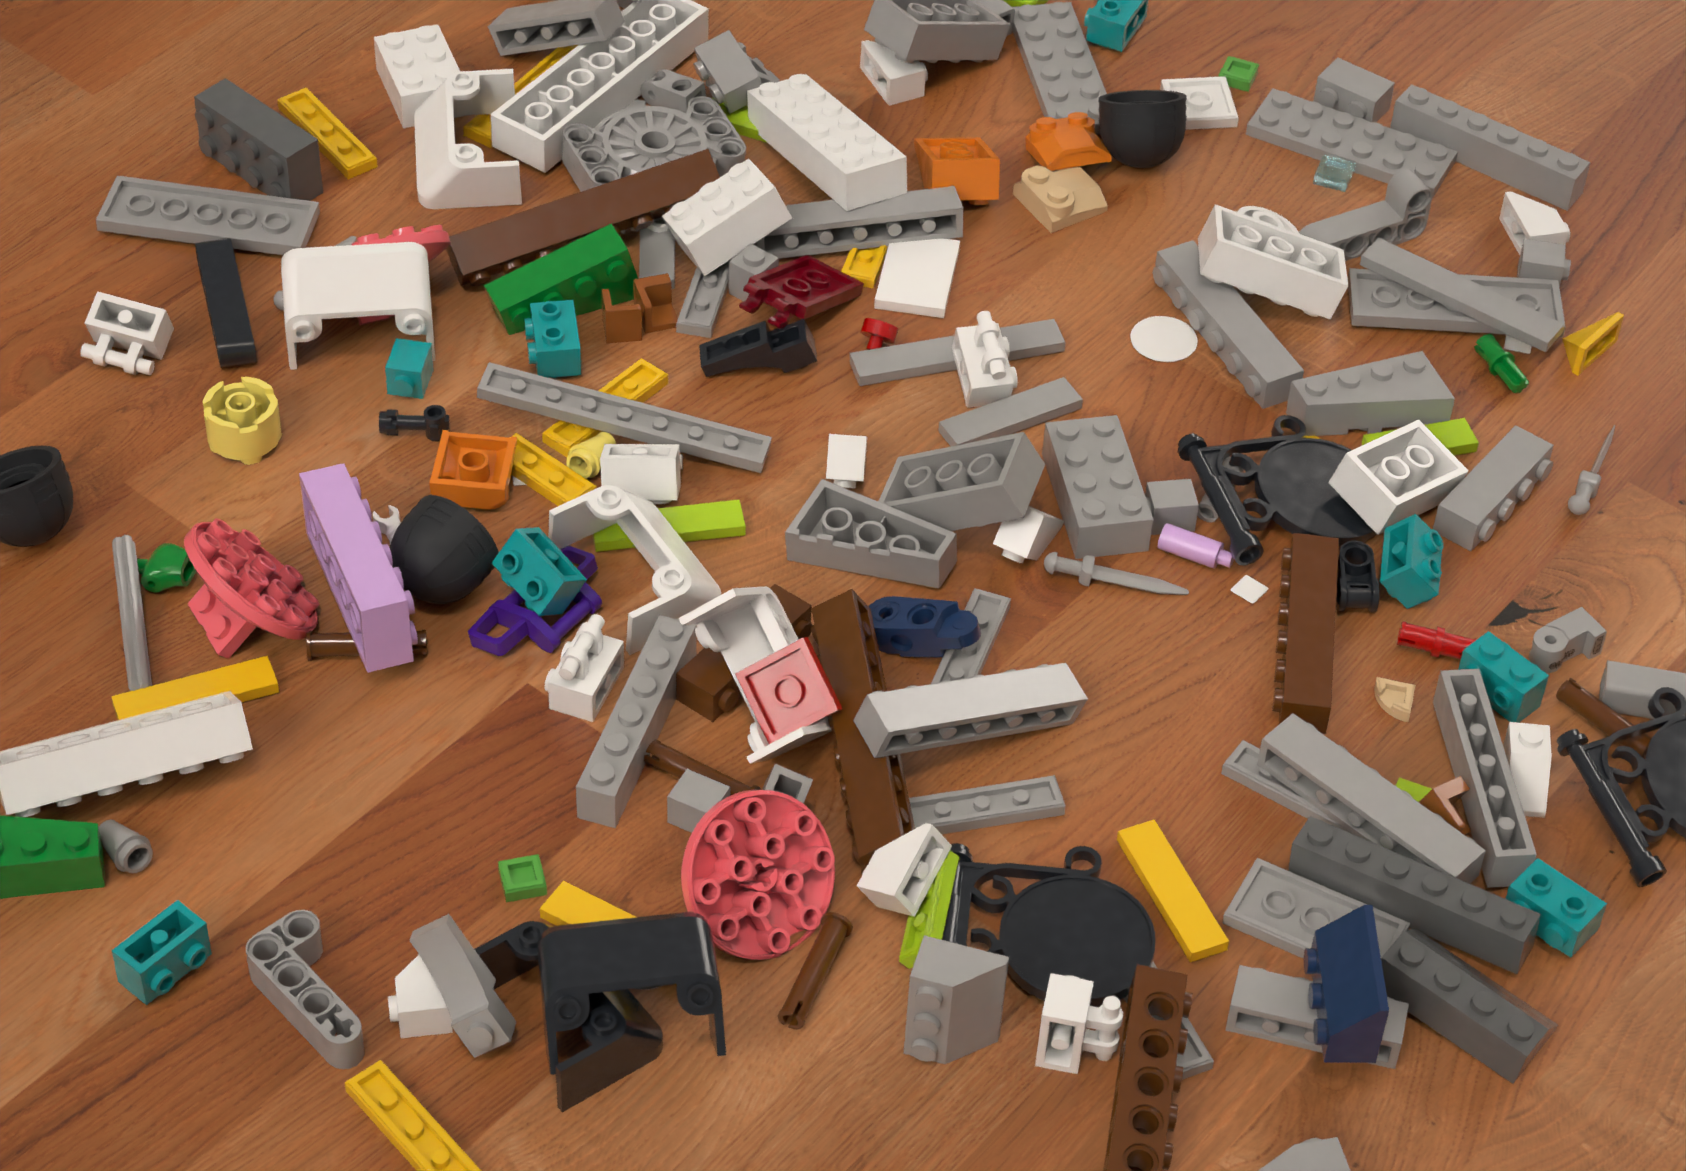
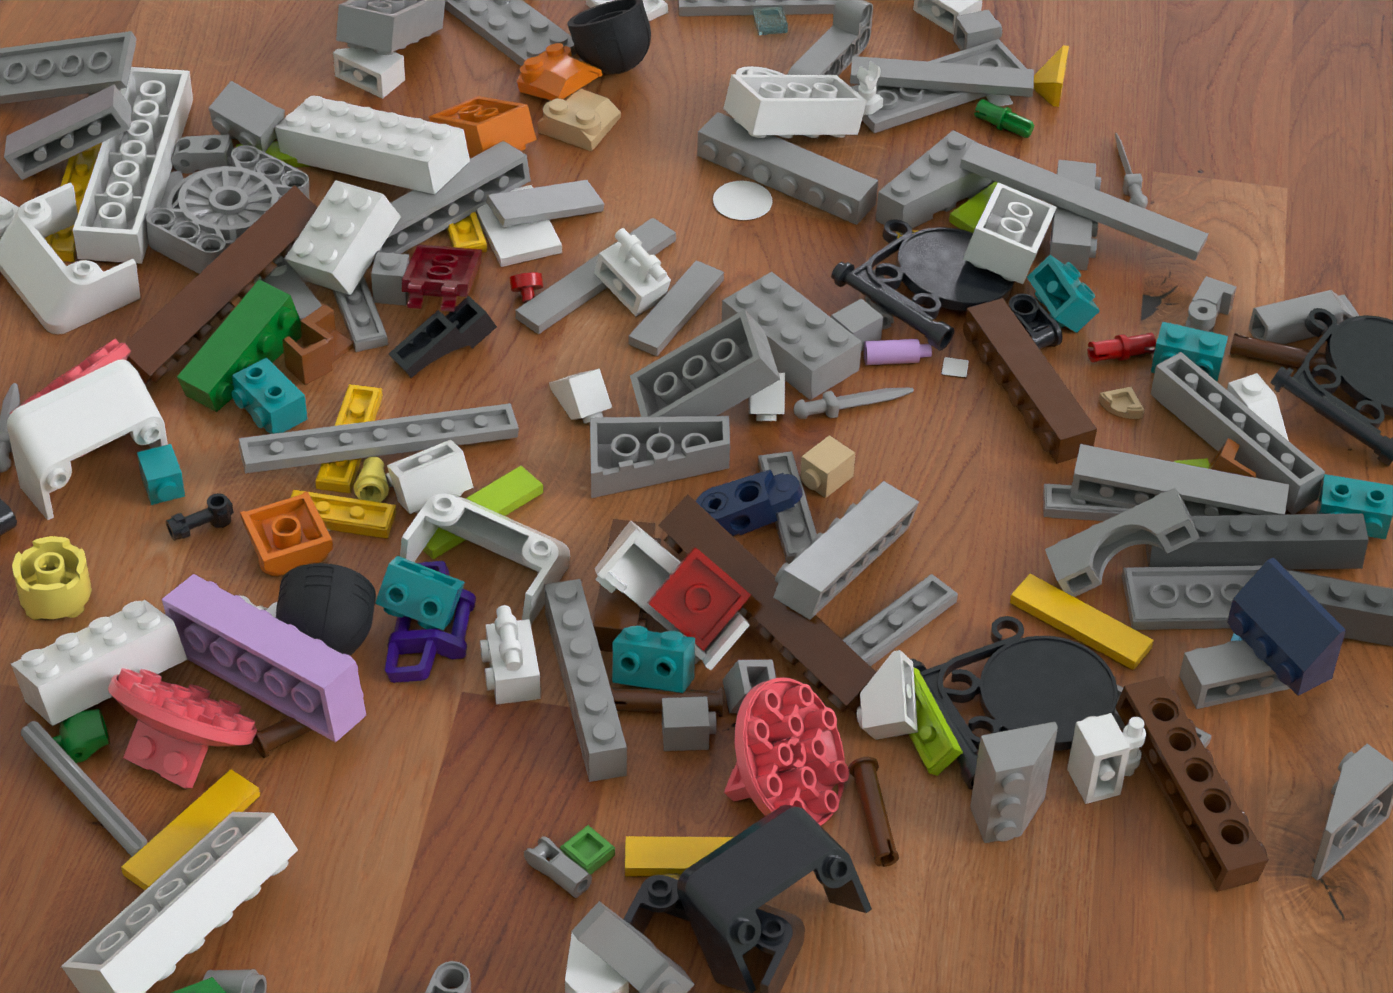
camera: 30 degrees left, 0 degrees up
none -> white brick [11,600,187,726]
none -> light grey piece [486,180,605,227]
none -> light grey bar [524,836,592,898]
none -> teal brick [612,626,695,693]
none -> tan brick [800,435,855,498]
none -> white piece [857,61,883,115]
none -> light grey tile [959,141,1208,261]
none -> light grey arch [1045,488,1200,597]

